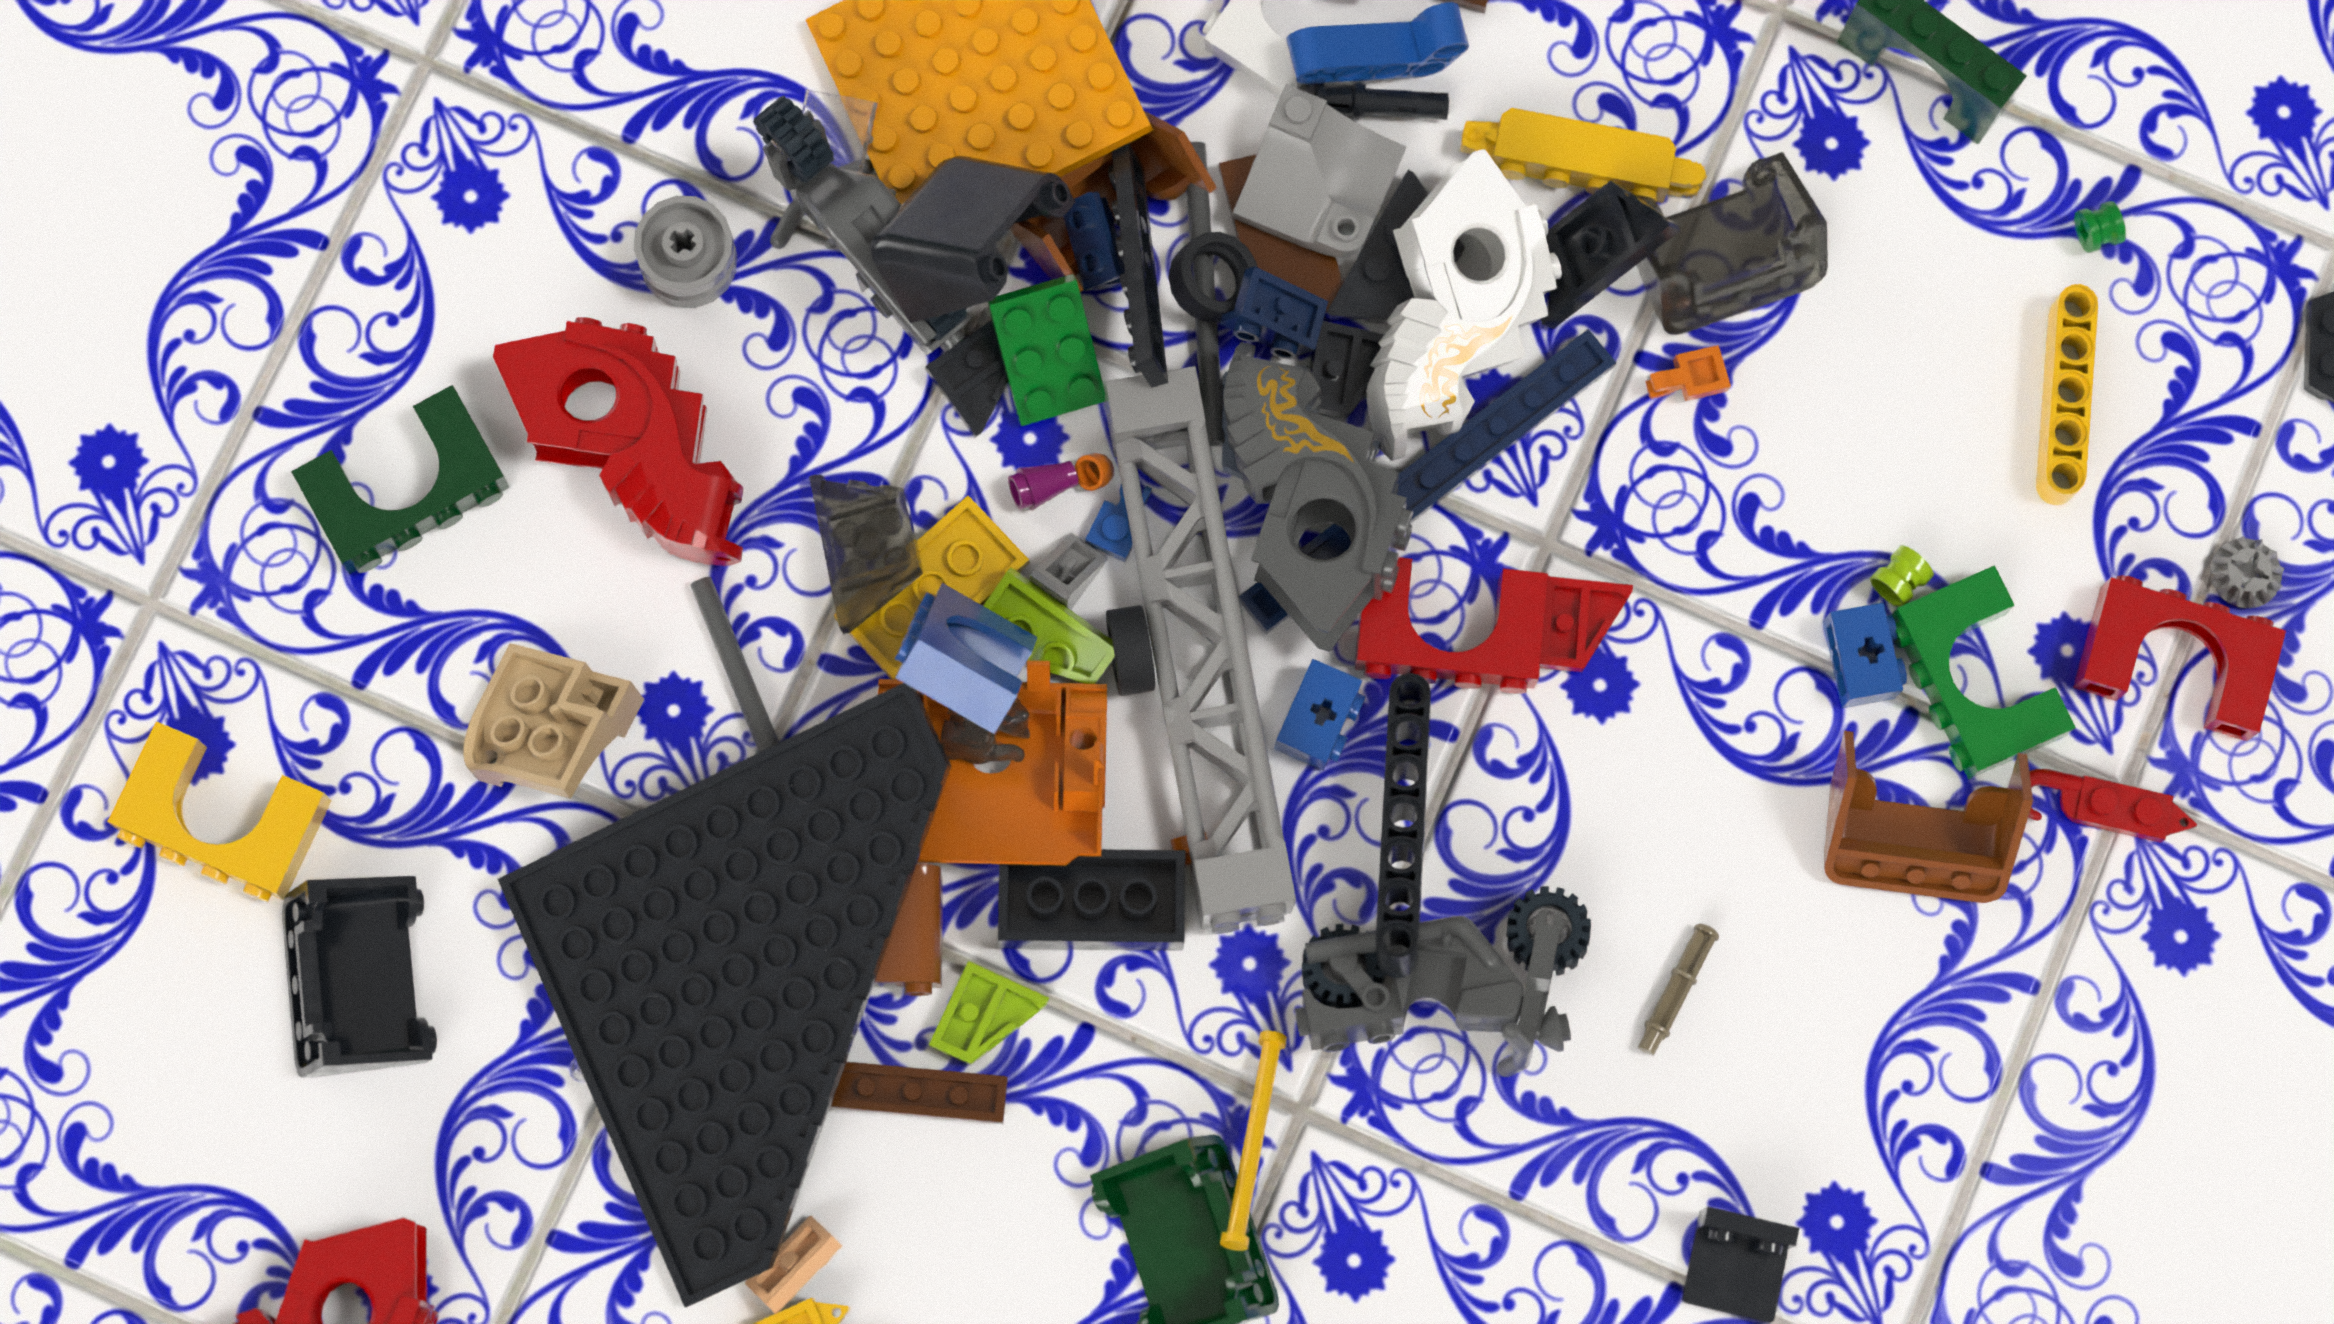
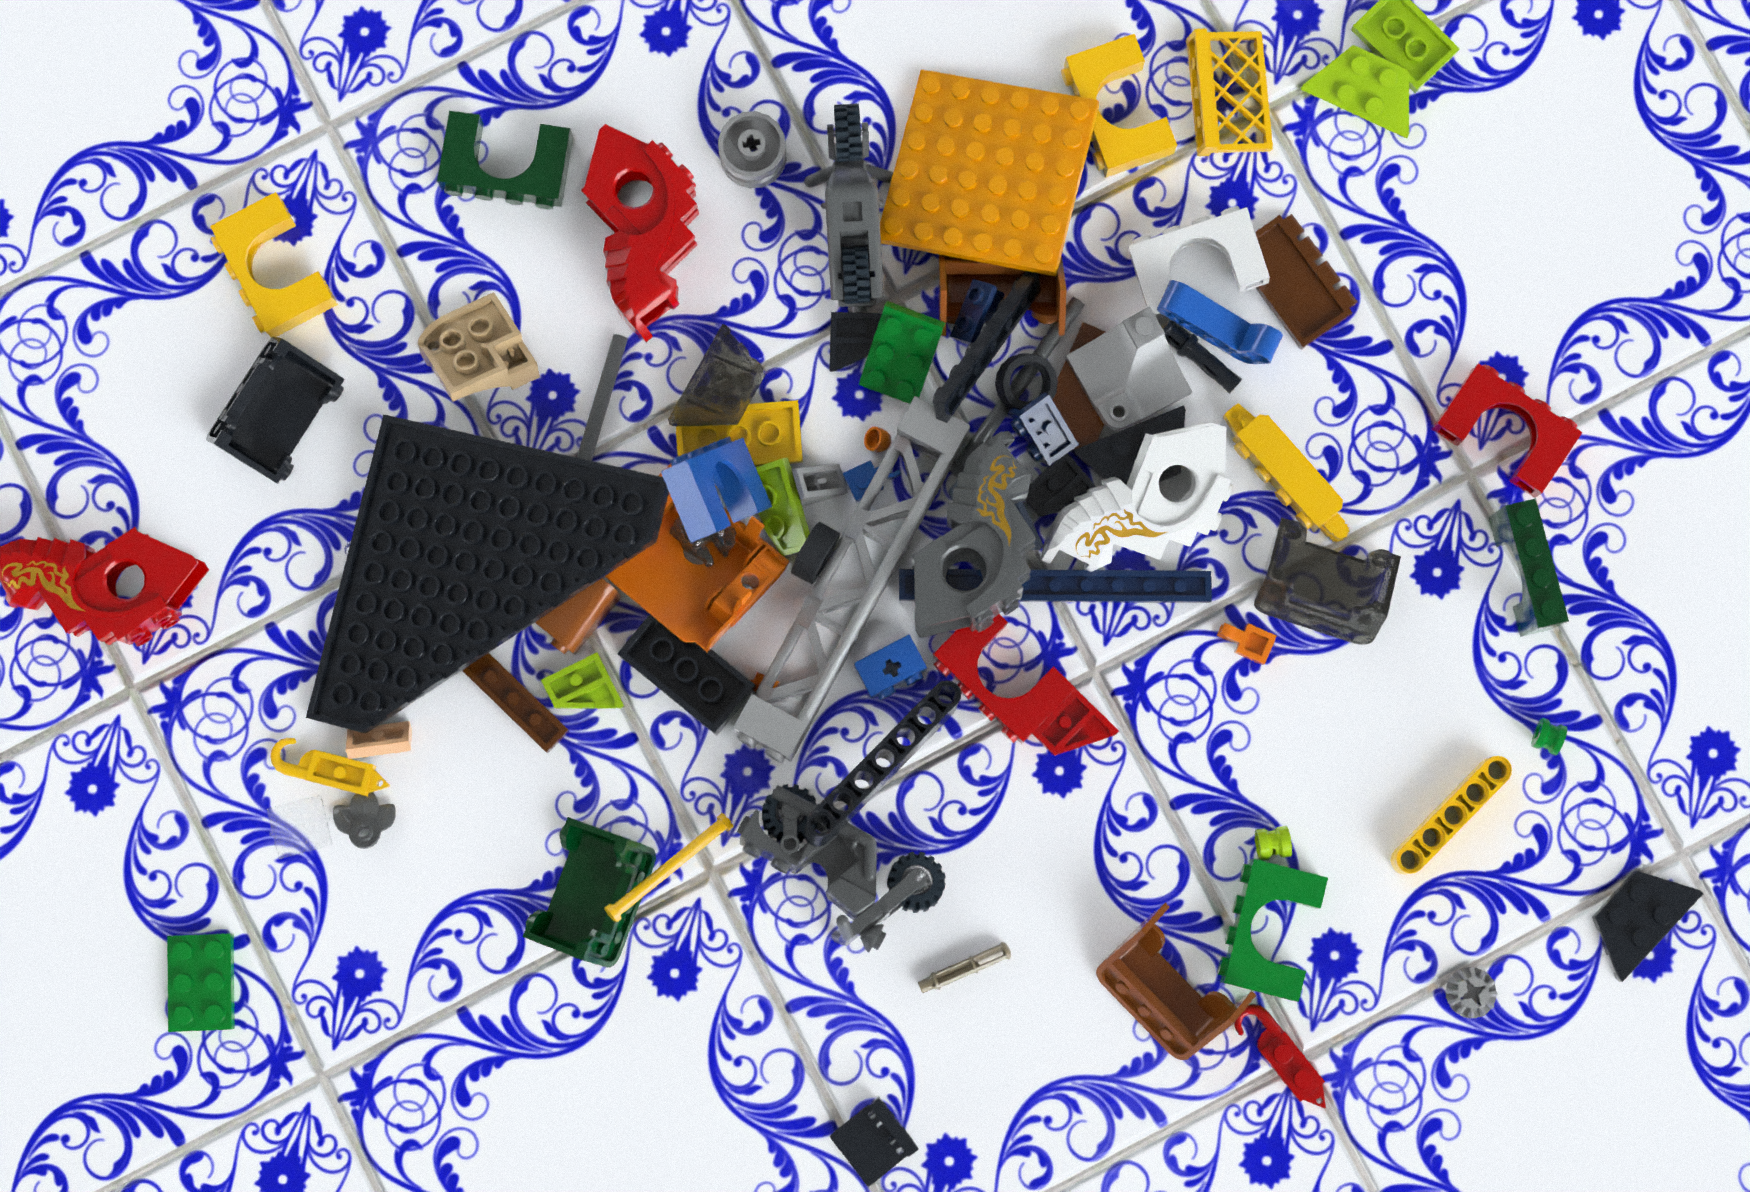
camera: 45 degrees right, 5 degrees up
clear piece [802,89,878,172] -> none
black windscreen [871,156,1075,323] -> none
magenta cone [1008,461,1078,511] -> none
black wing [1541,180,1680,329] -> none
blue brick [1823,602,1907,709] -> none
red arch [2073,575,2286,741] -> none

